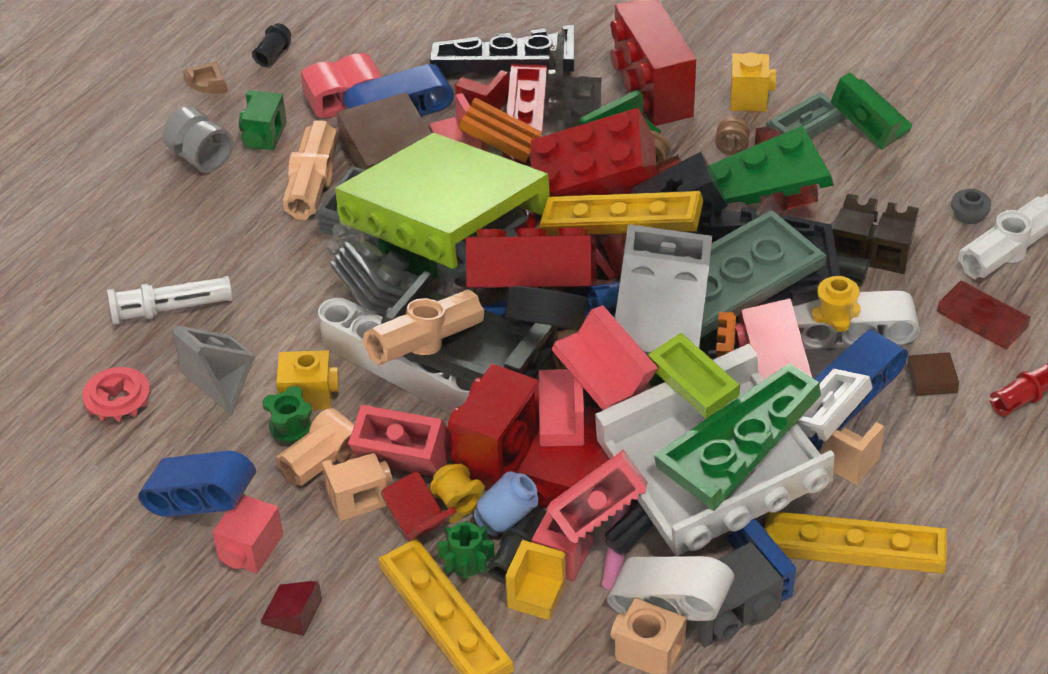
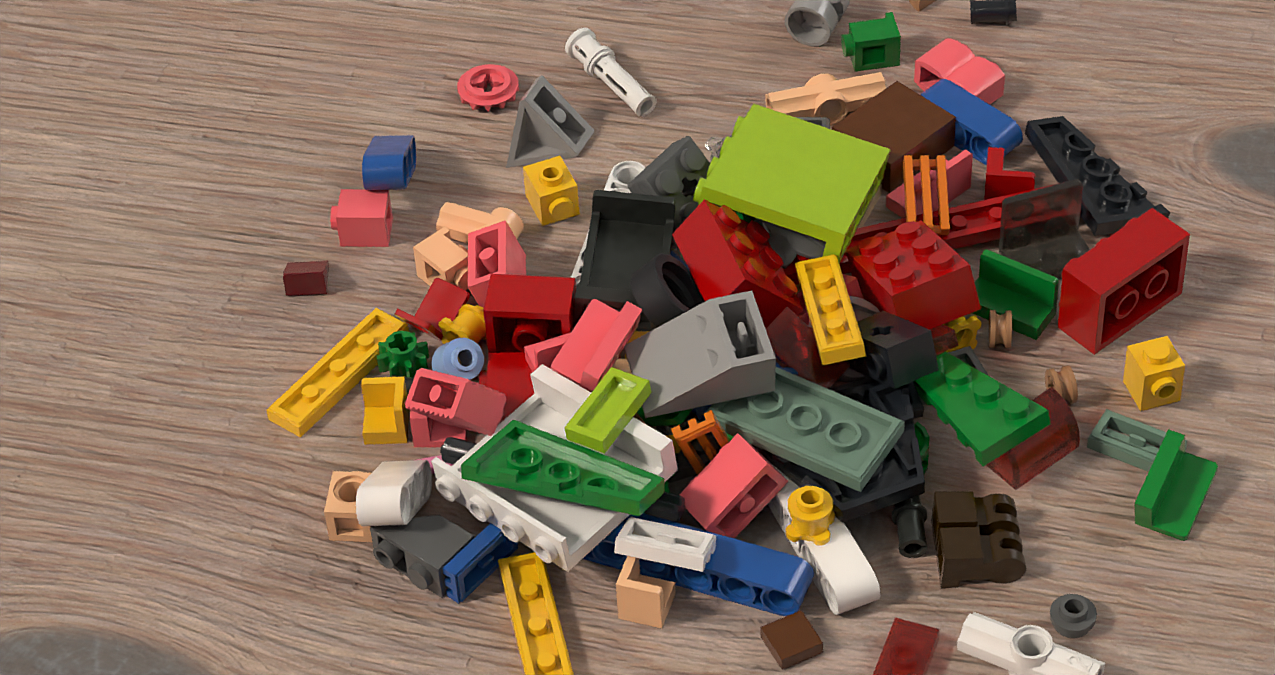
camera: 70 degrees right, 0 degrees up
green brick [262,386,312,443] -> none
light nougat piece [363,289,484,365] -> none

